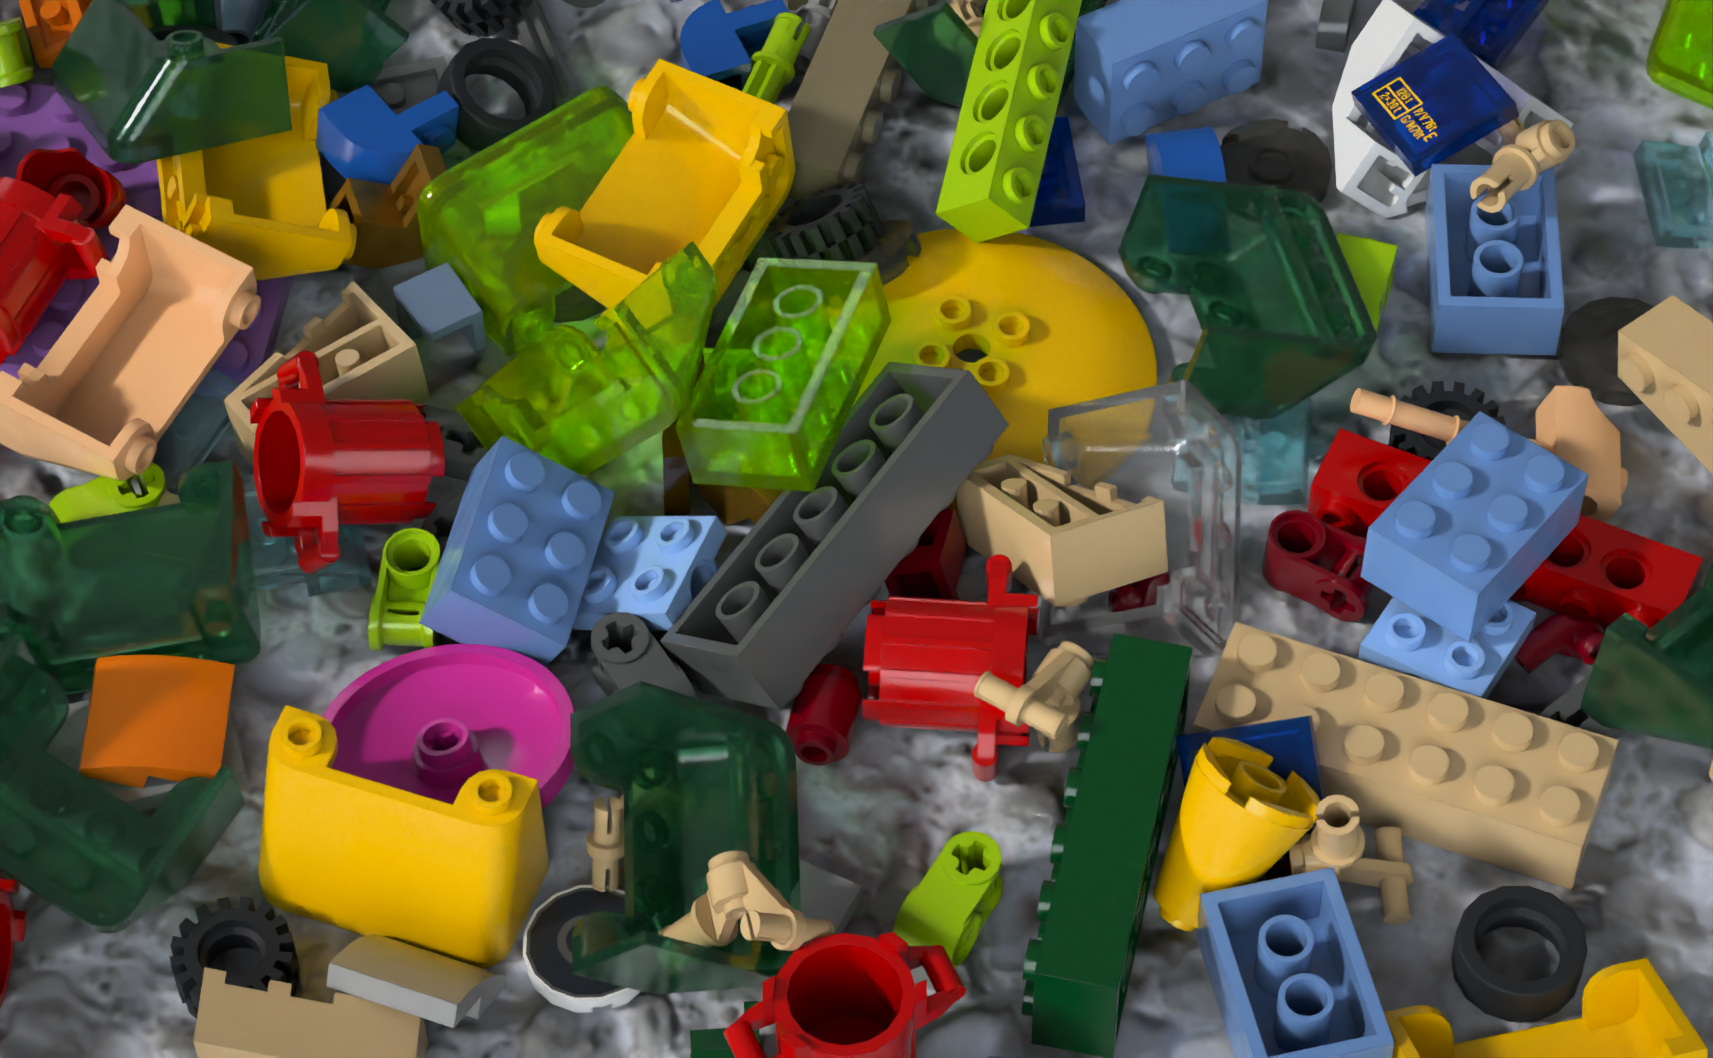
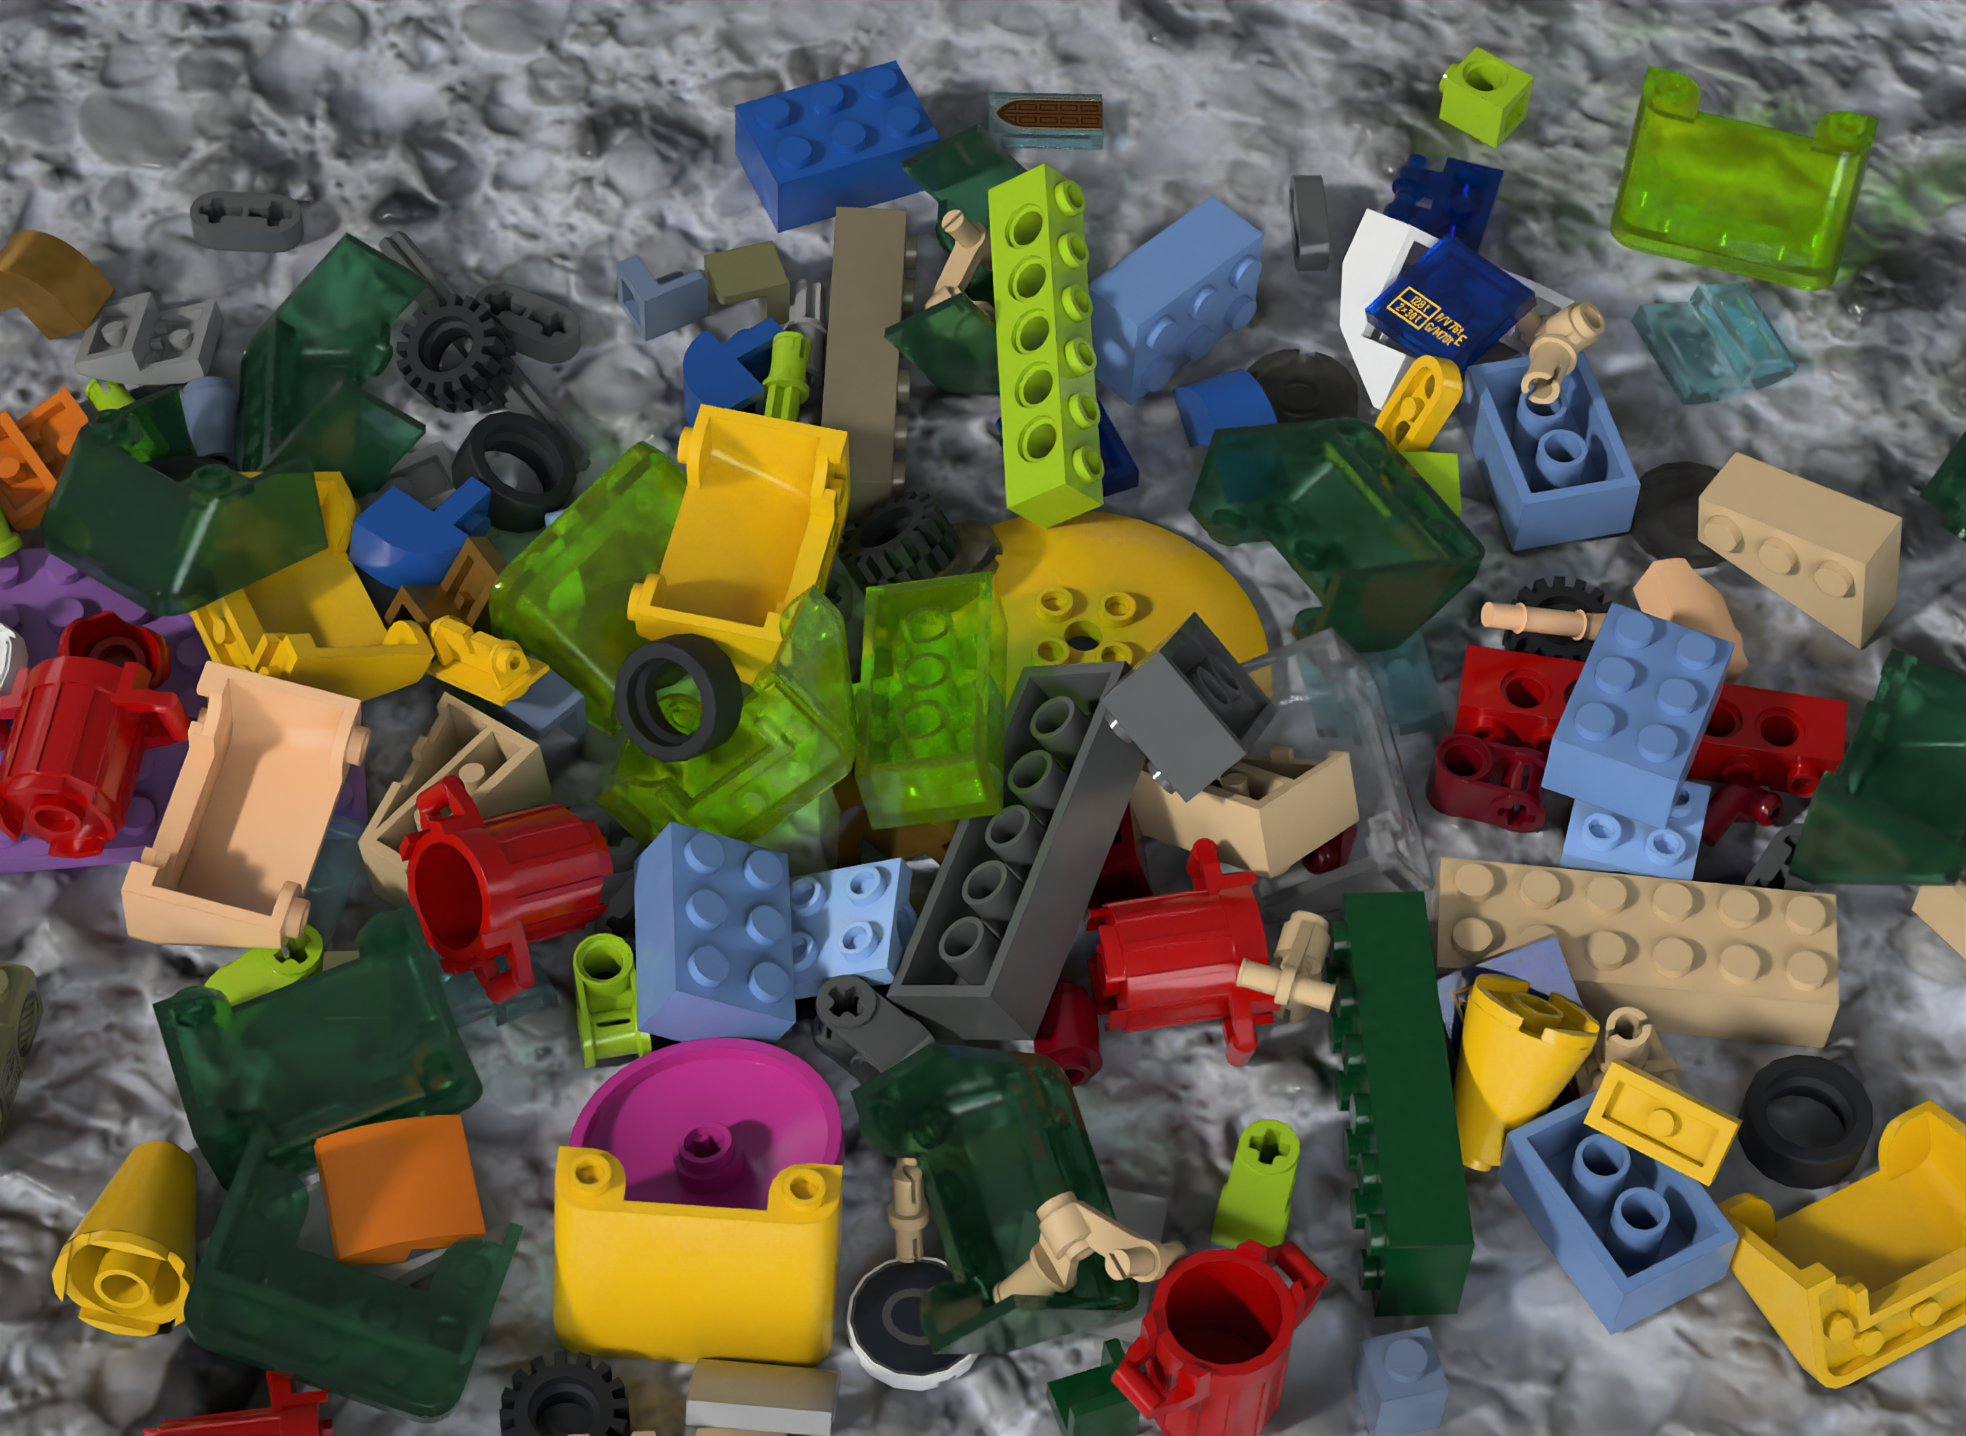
camera: 20 degrees left, 0 degrees up
none -> yellow hinge [426,615,550,707]
none -> black tyre [614,633,743,762]
none -> dark grey slope [1099,612,1278,803]
none -> yellow plate [1374,355,1463,463]
none -> yellow plate [1583,1058,1743,1186]

